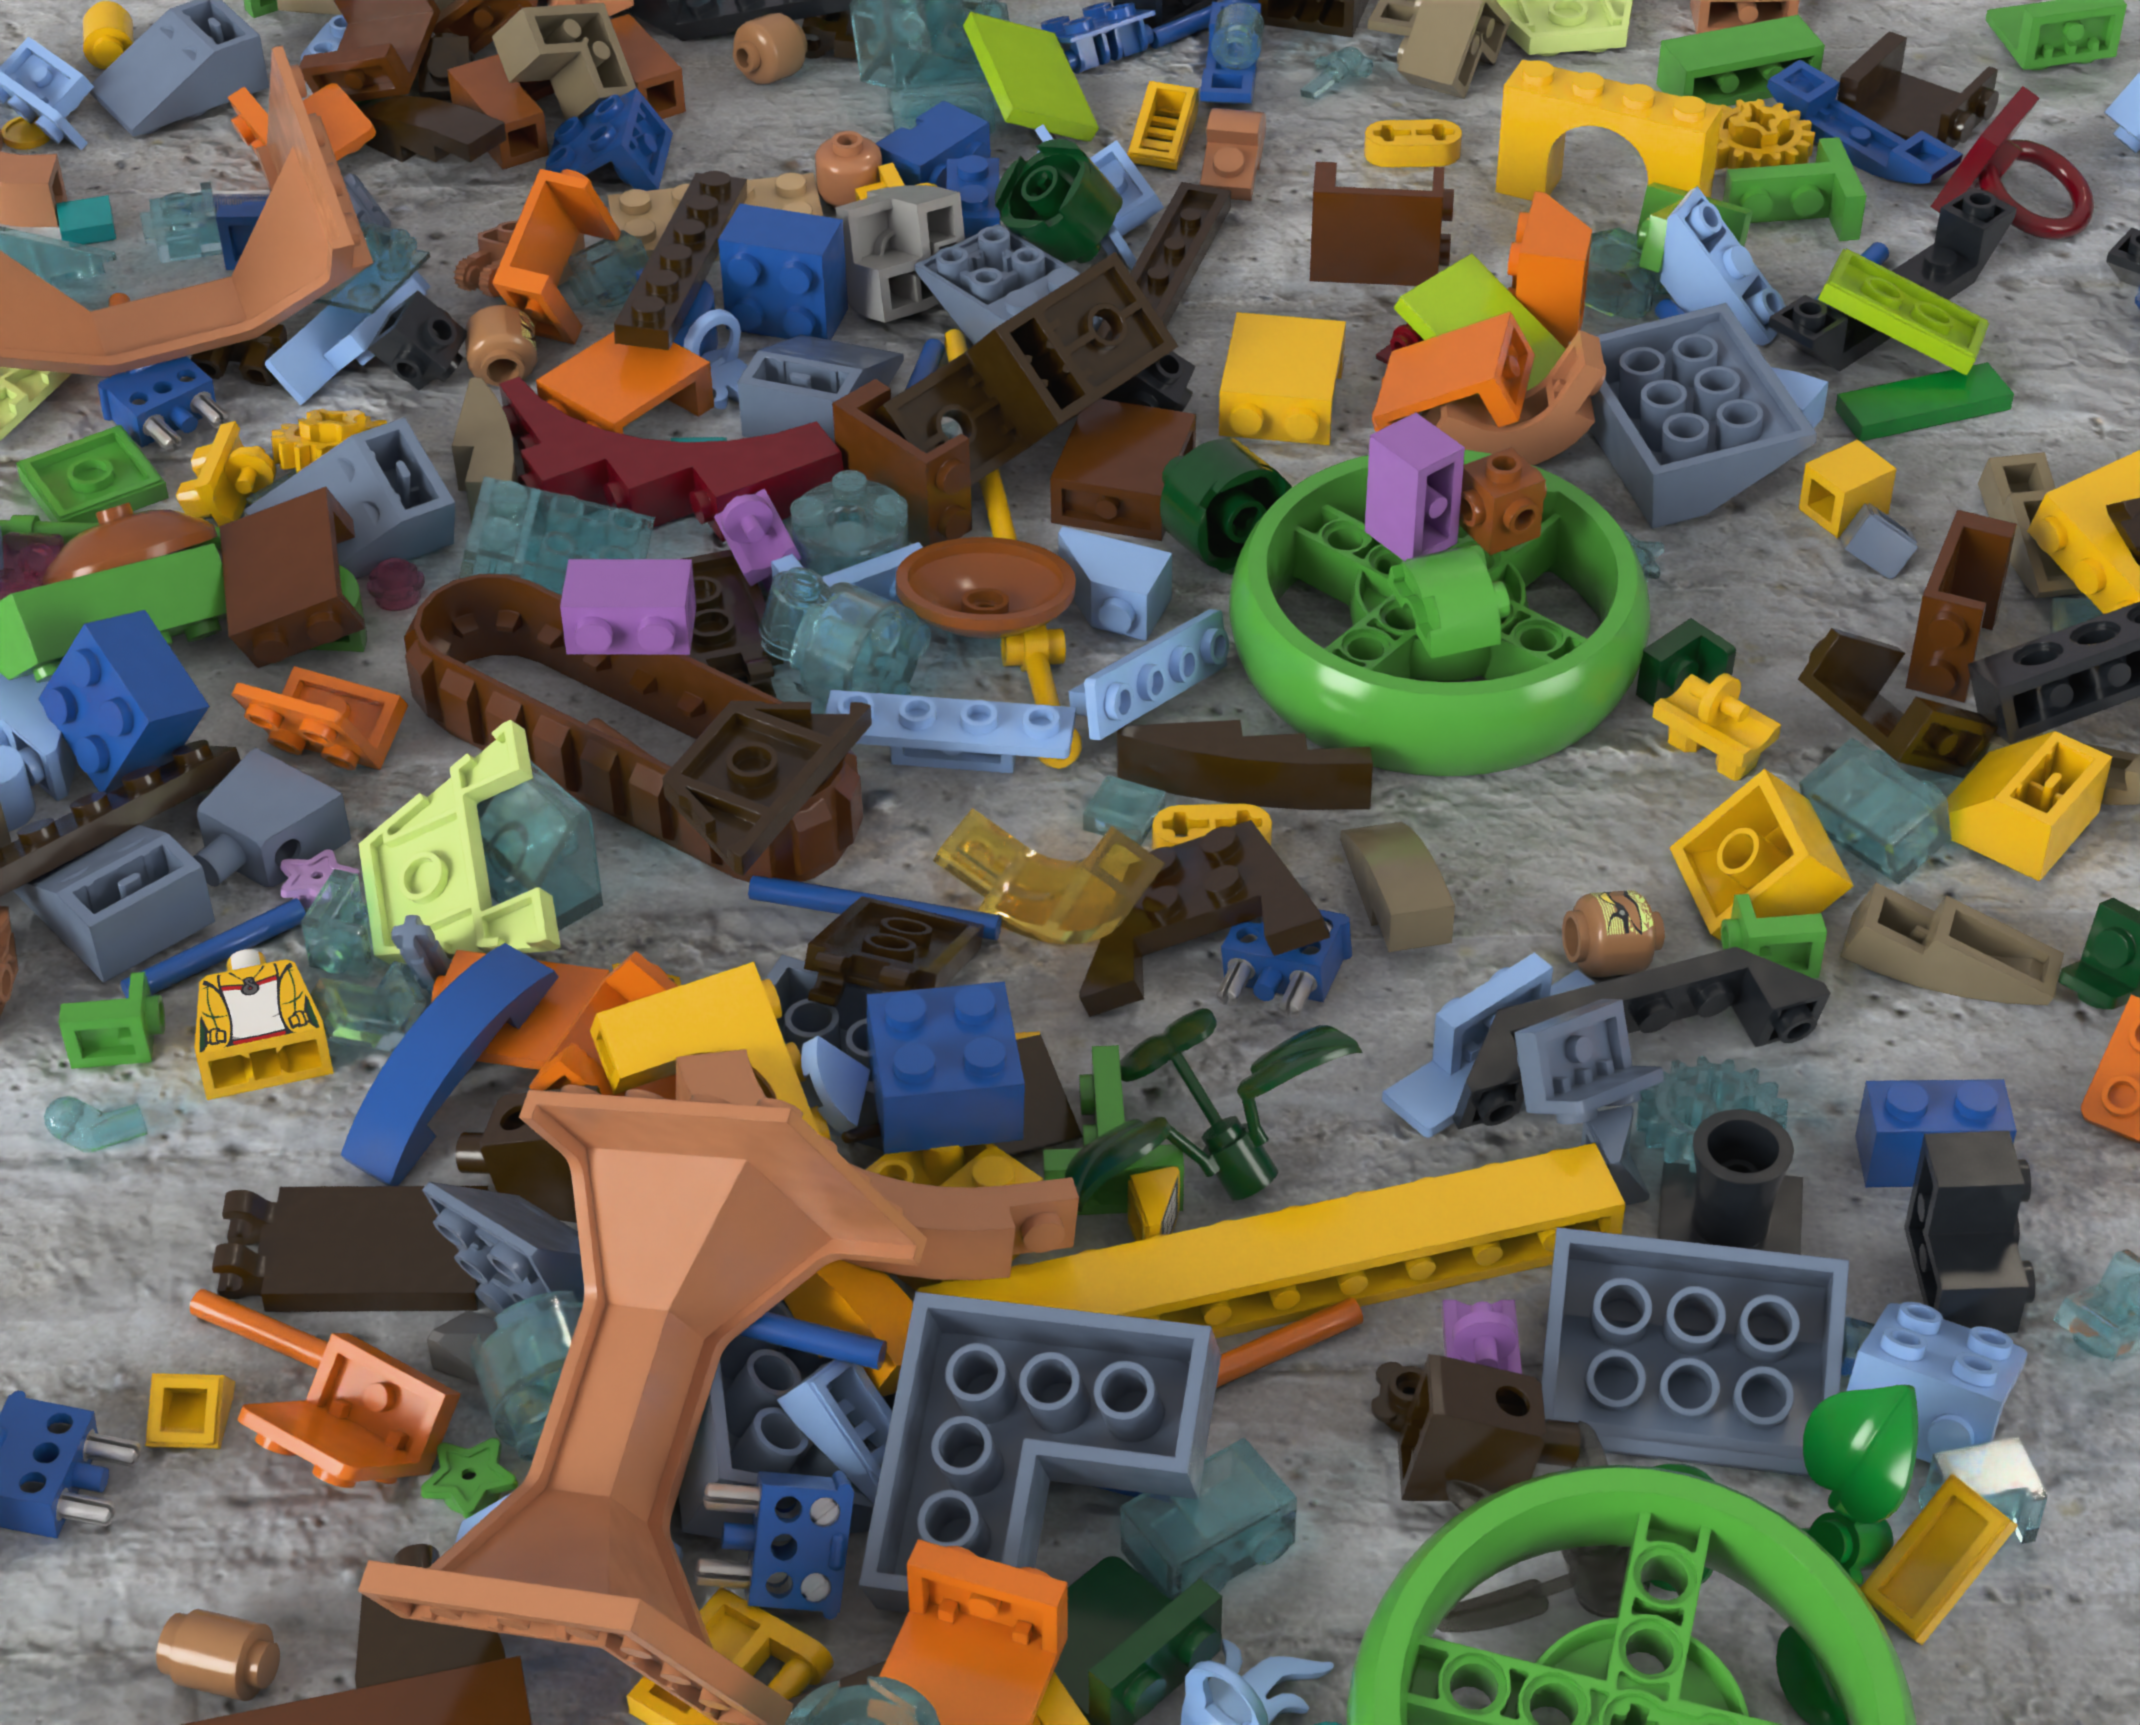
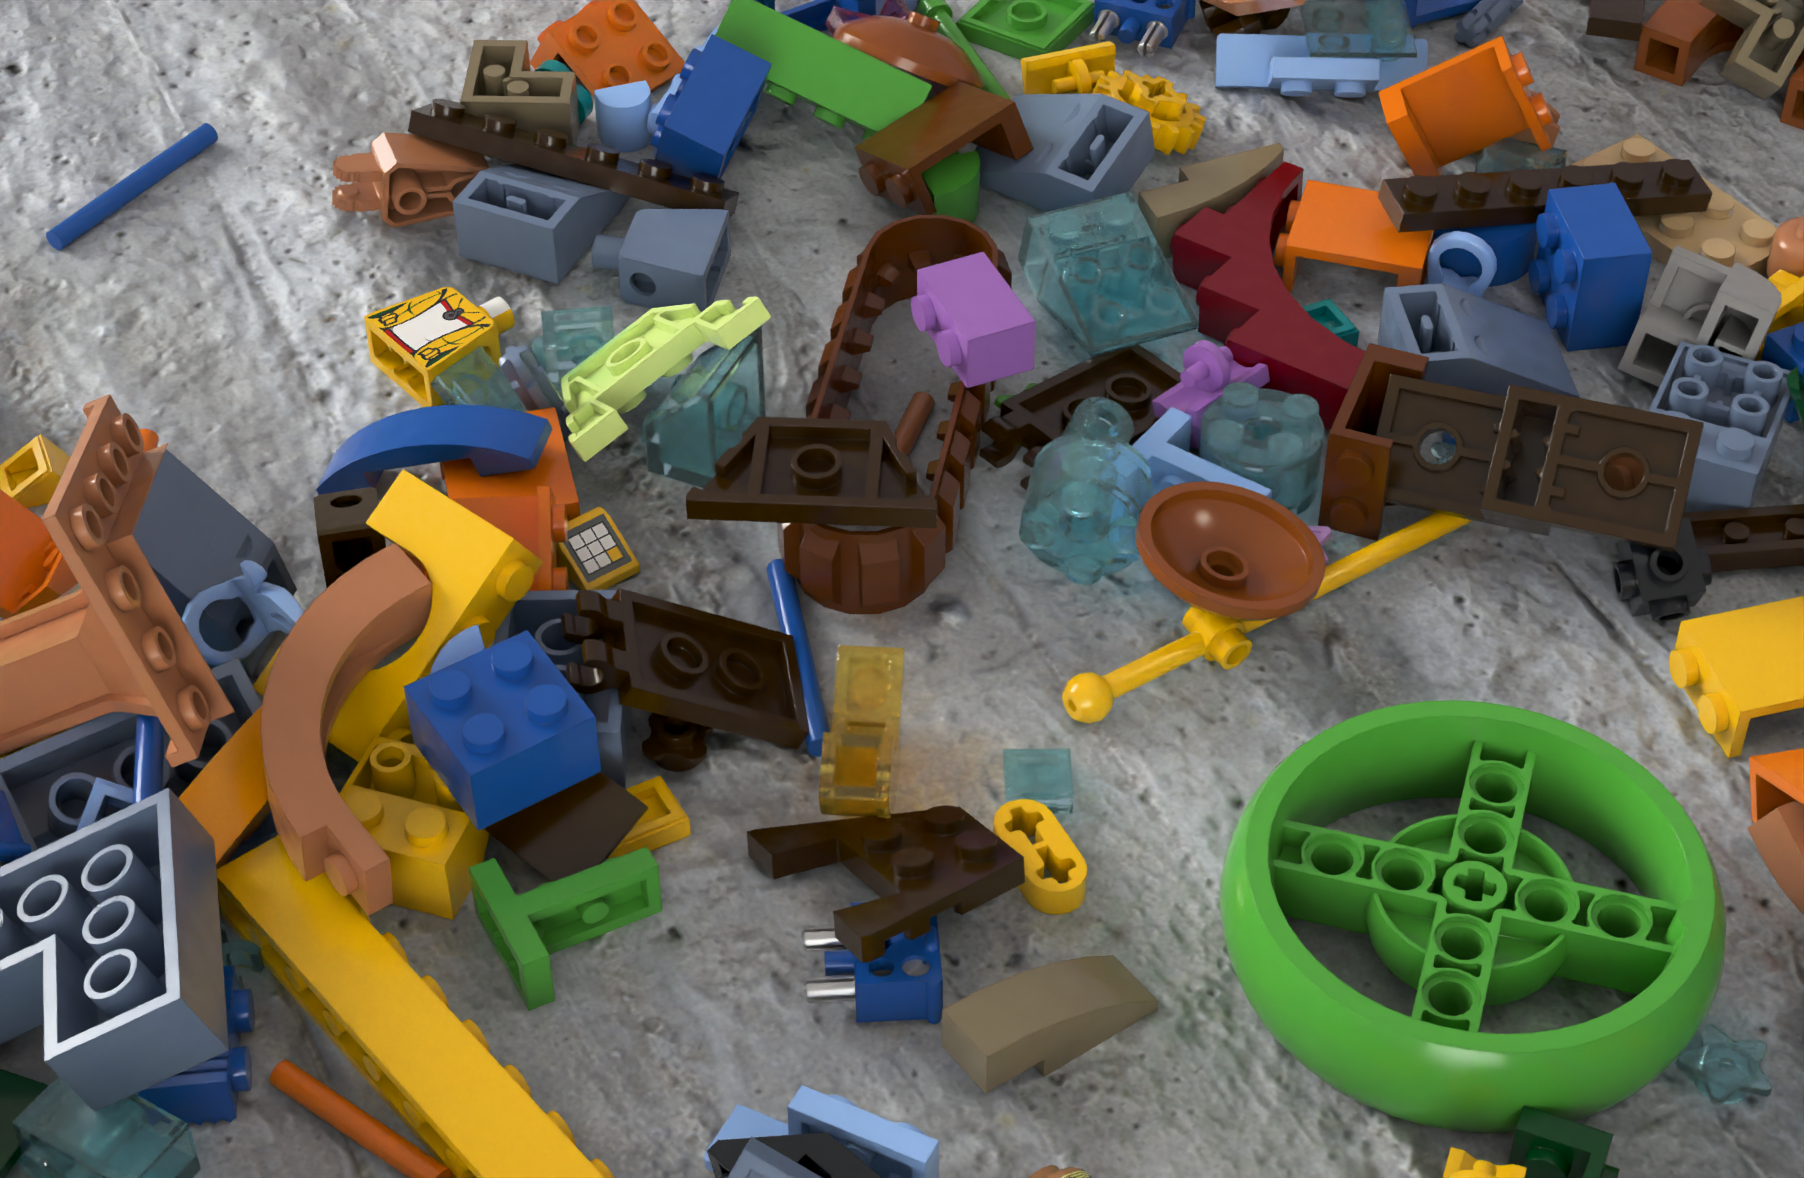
camera: 65 degrees right, 0 degrees up
clear light blue arm [44,1096,148,1153] -> none
bright green bracket [59,971,165,1069] -> none
blue bar [120,898,307,998] -> none
dark brown tile [212,1186,489,1312] -> none
orange bracket [231,666,408,770] -> none
lavender plate [280,849,362,909] -> none
clear pink plate [367,558,425,611] -> none
black brick [368,291,467,391] -> none
medium nougat head [465,305,538,387] -> none
blue bracket [545,88,673,191] -> none
light blue bracket [825,690,1076,773] -> none
reddish brown panel [1050,399,1196,541] -> none
light blue slope [1058,526,1172,641] -> none
dark green plant [1065,1008,1363,1212] -> none
light blue bracket [1068,609,1229,740] -> none
dark brown slope [1117,720,1373,810] -> none
yellow slope [1128,1166,1180,1241] -> none
dark green brick [1160,437,1292,575] -> none
medium lavender brick [1365,412,1465,561] -> none
bright green cylinder [1387,544,1510,659] -> none
dark orange brick [1459,447,1547,555] -> none

